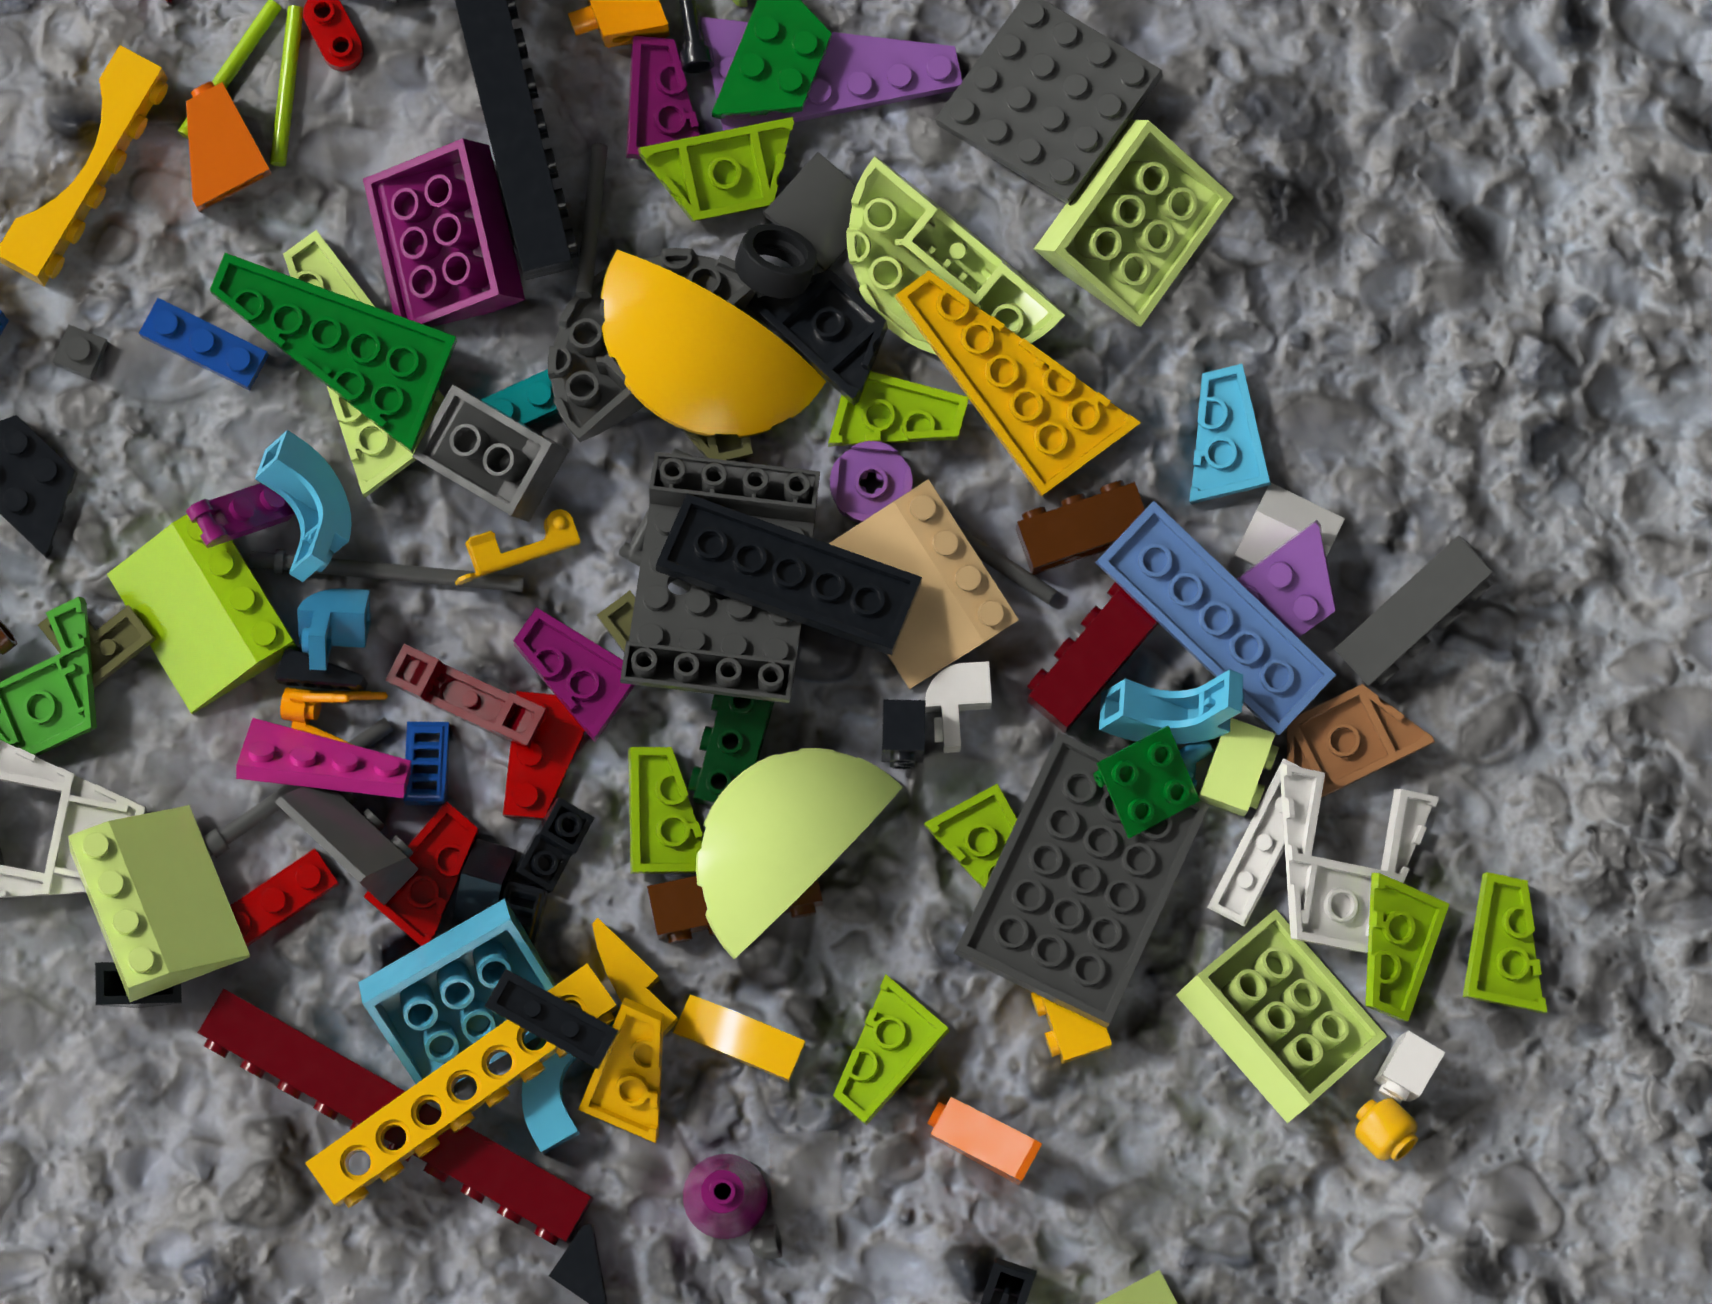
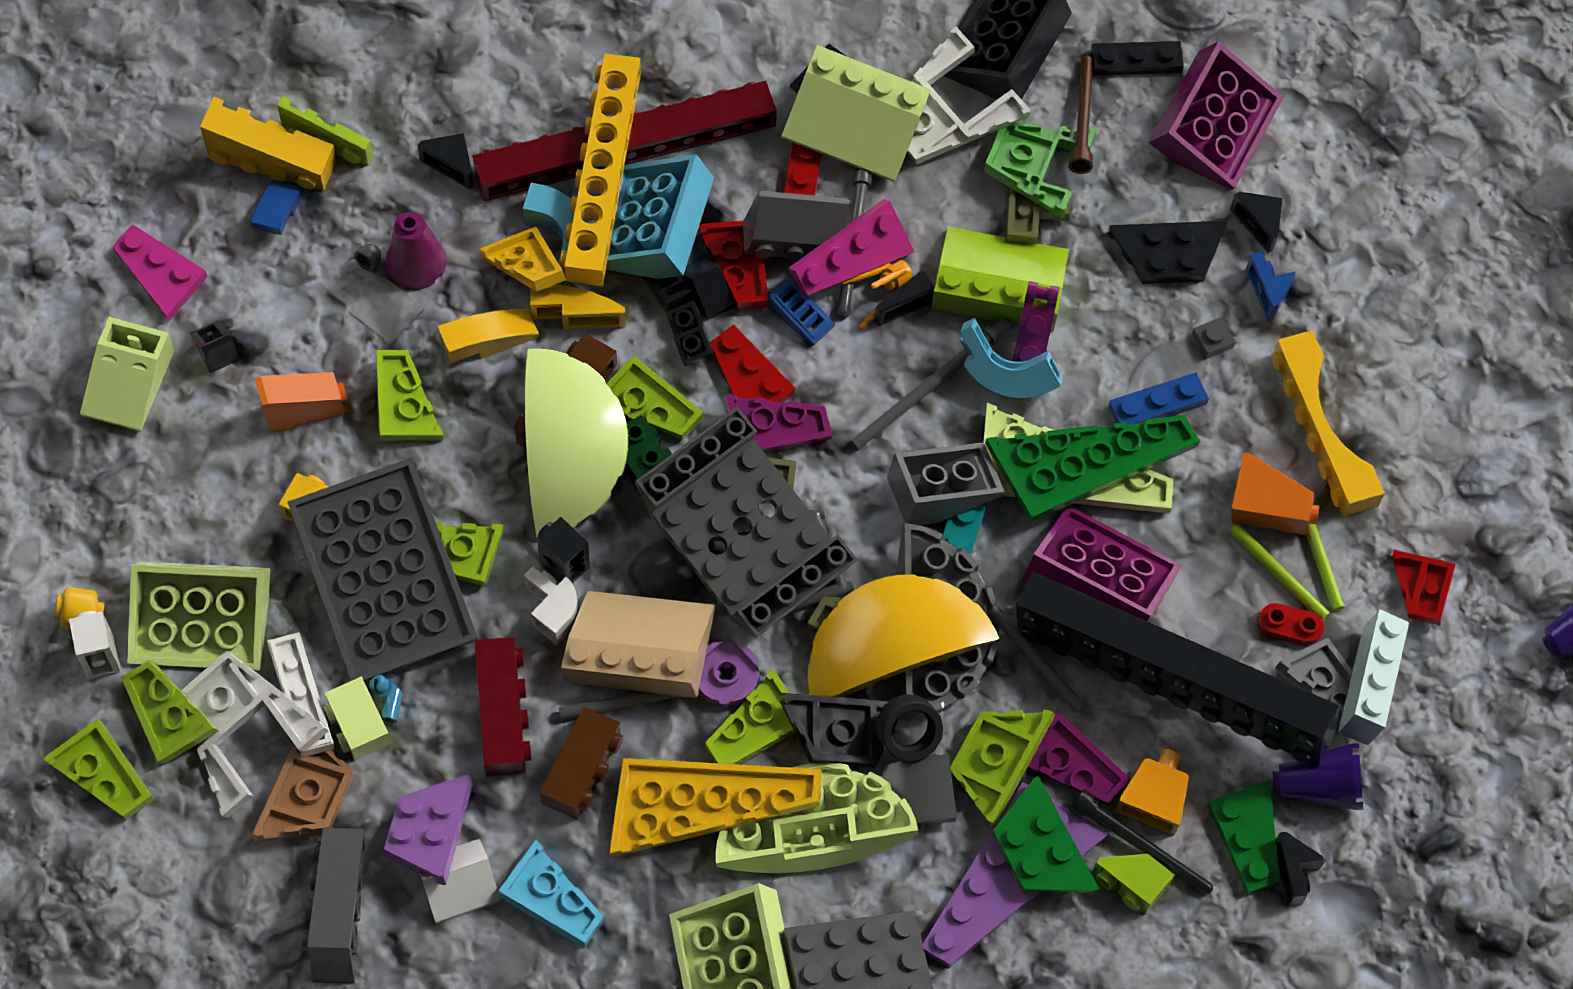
camera: 130 degrees right, 15 degrees down
dark azure brick [297,588,371,670] -> none
dark red slope [385,644,548,748] -> none
yellow piece [455,509,581,586] -> none
black plate [485,969,619,1069] -> none
black plate [656,493,922,656] -> none
green hinge [1093,726,1200,838] -> none
medium blue plate [1095,501,1336,736] -> none
medium azure arch [1099,669,1244,744] -> none

